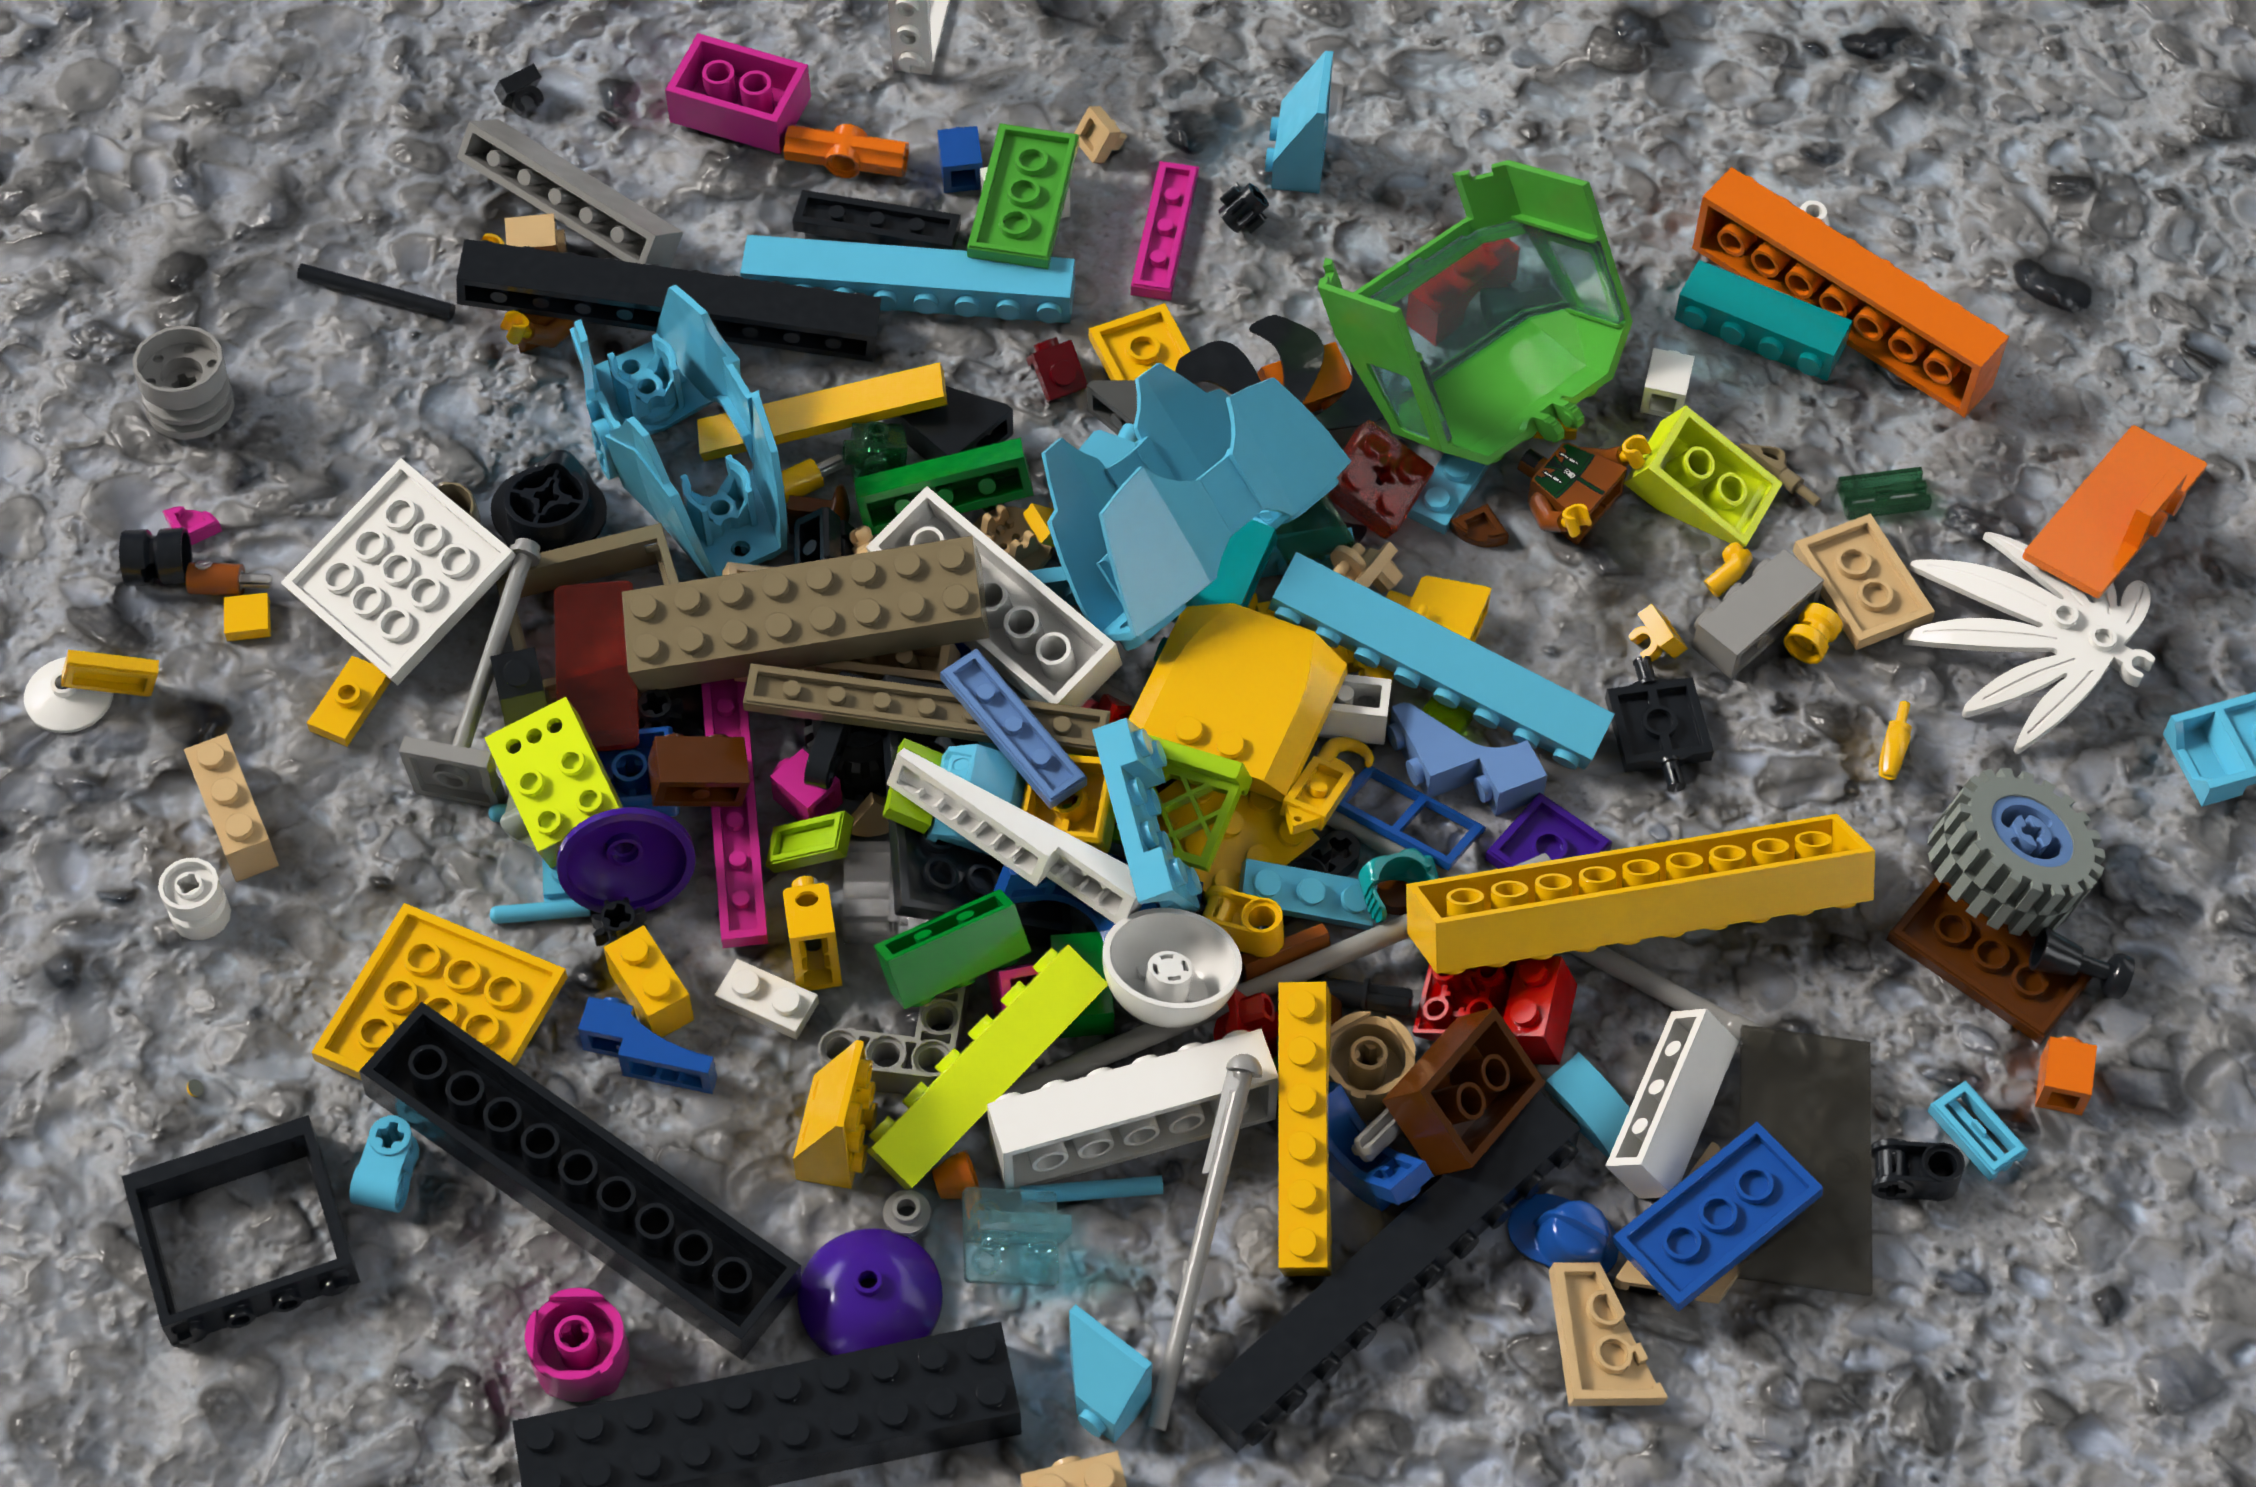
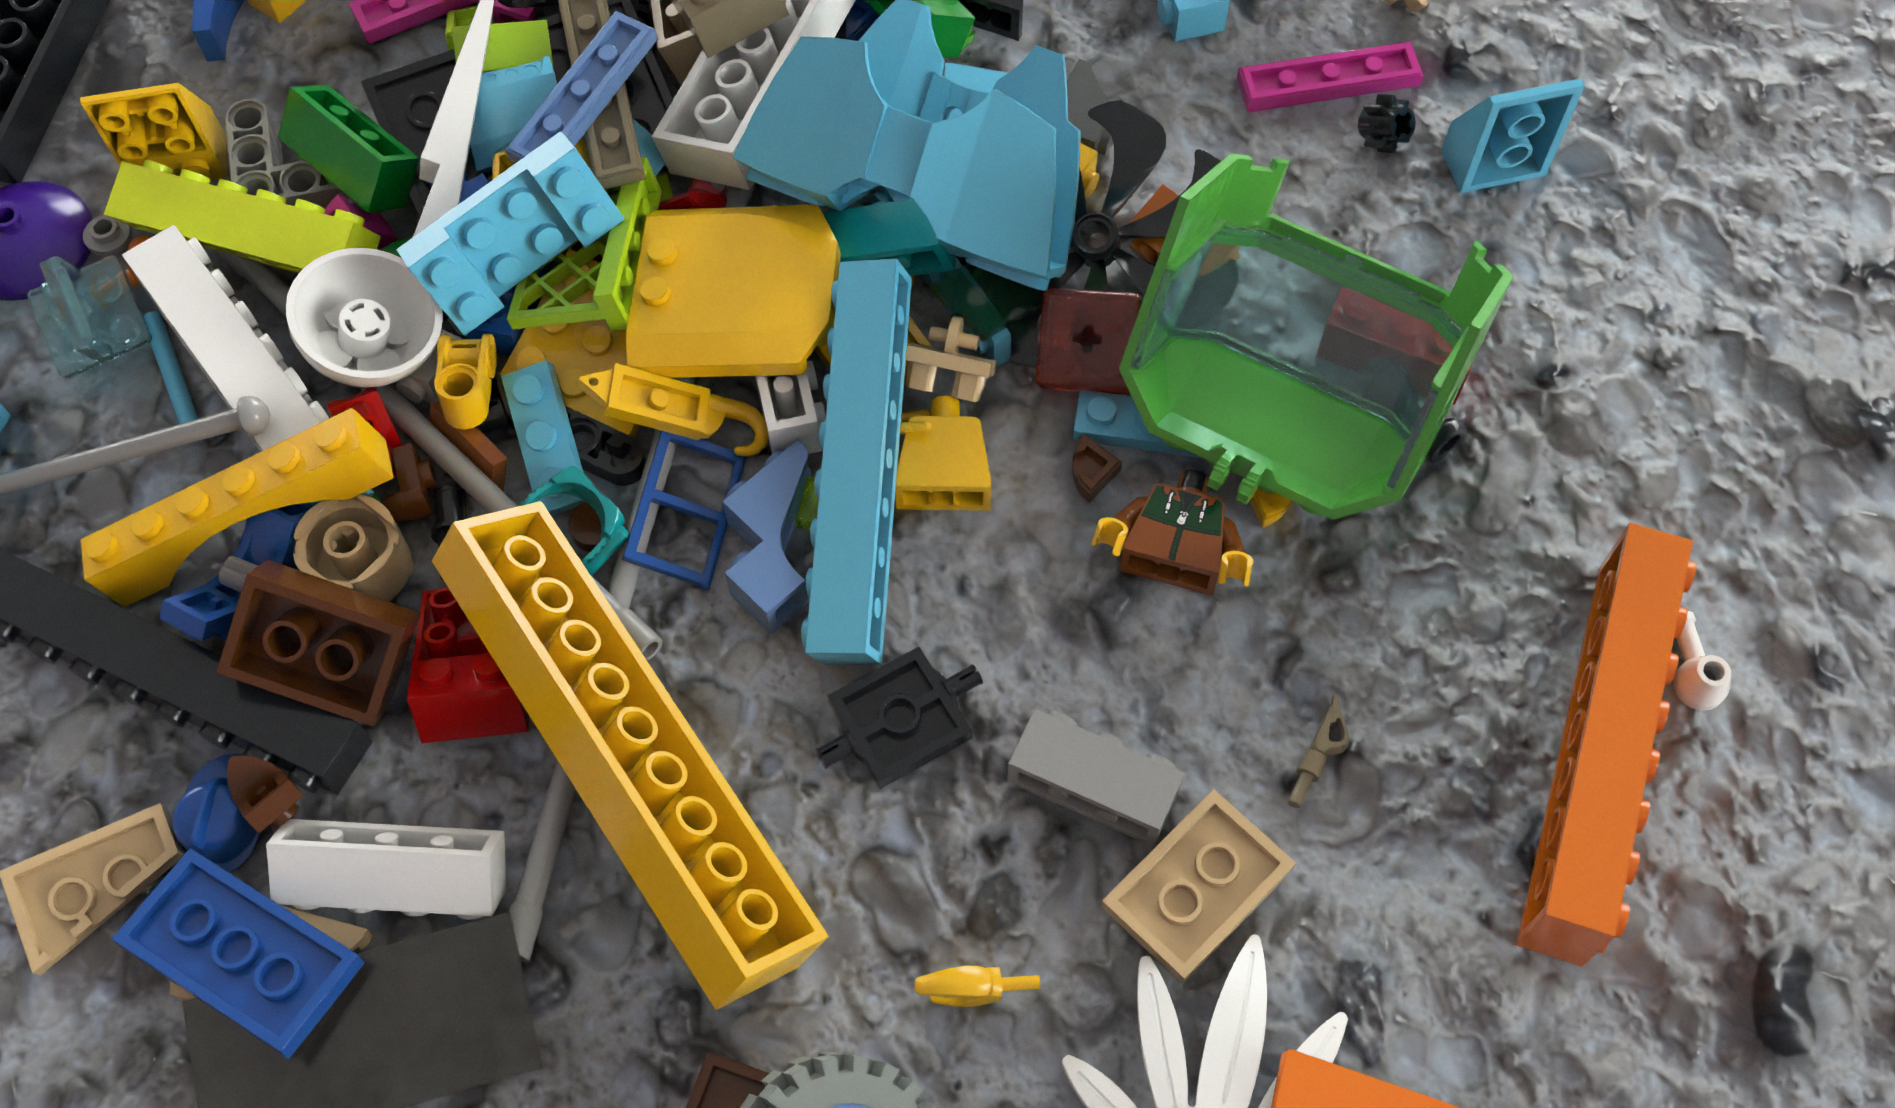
camera: 70 degrees right, 5 degrees up
white plate [714,959,819,1040] -> none
yellow torso [783,876,843,991] -> none
dark red bracket [1026,337,1088,403] -> none
yellow plate [1089,303,1191,380] -> none
dark purple tile [1485,793,1612,869] -> none
medium azure slope [1544,1052,1630,1159] -> none
neon yellow slope [1623,405,1783,548] -> none
yellow tile [1629,604,1688,662] -> none
white brick [1640,348,1695,418] -> none
teal brick [1674,260,1853,381] -> none
yellow arm [1703,542,1753,598] -> none
yellow wheel [1783,603,1843,664] -> none
clear green tile [1836,467,1932,520] -> none
none -> reddish brown plate [227,755,304,833]

